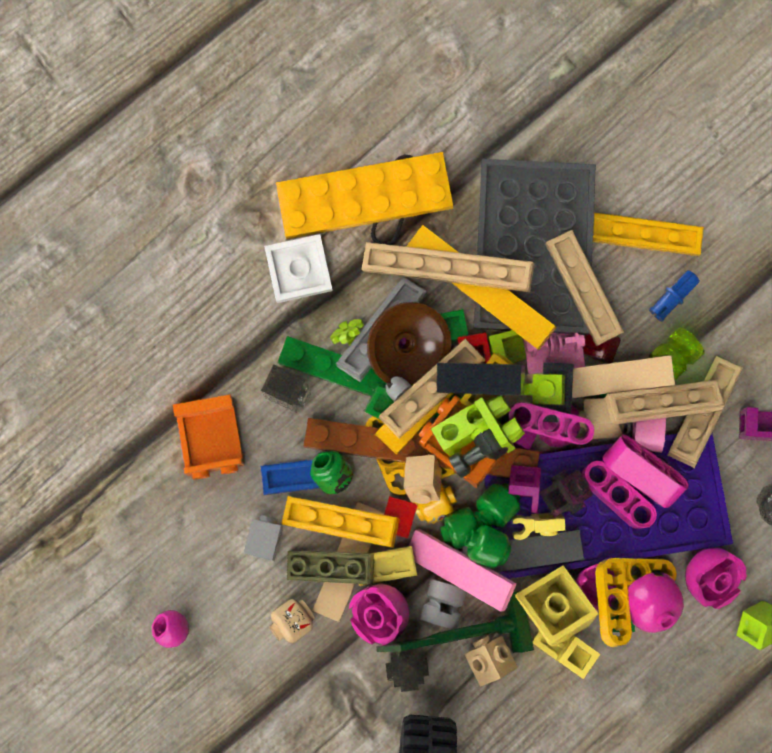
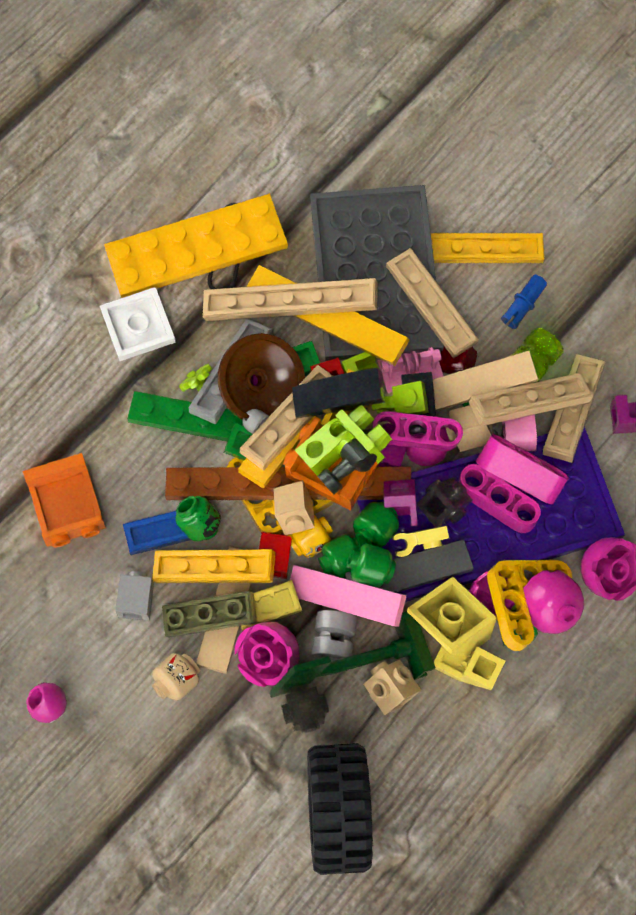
camera: 10 degrees left, 10 degrees down
clear smoke brick [261,364,311,413] -> none

